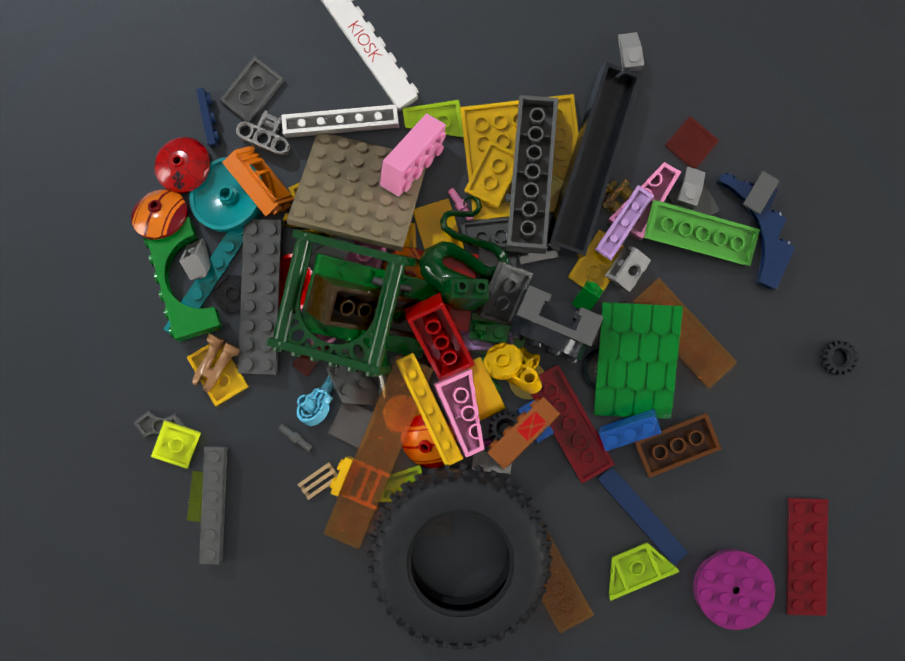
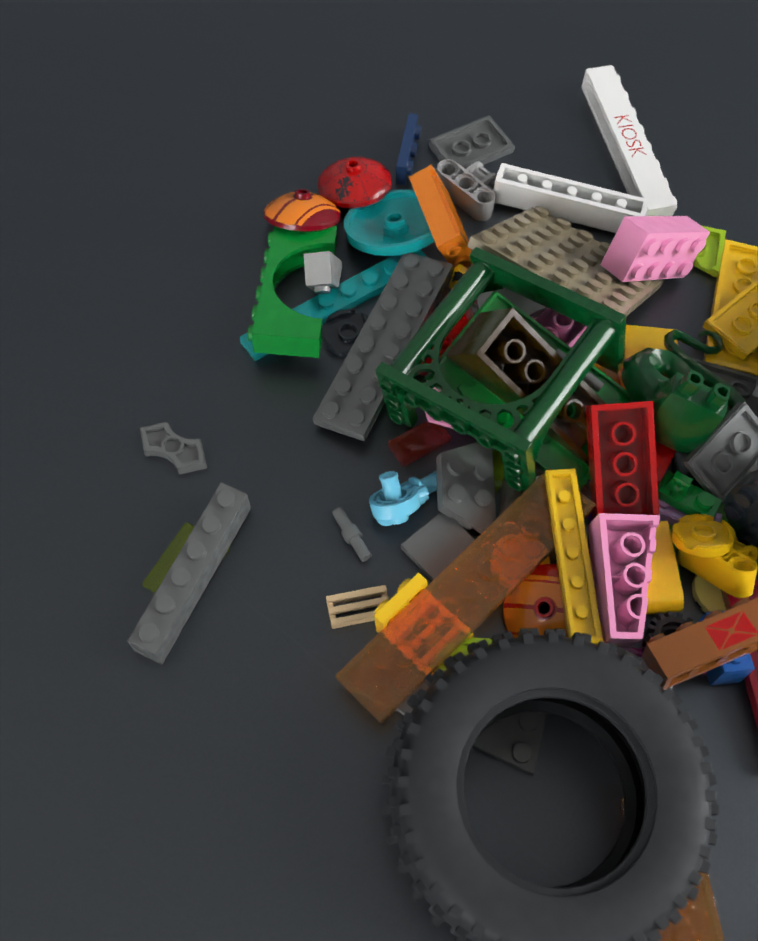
camera: 15 degrees right, 25 degrees down
neon yellow tile [151,420,201,469] -> none
yellow tile [187,344,249,407] -> none
medium nougat piece [192,333,241,392] -> none
bright pink bar [447,188,473,221] -> none

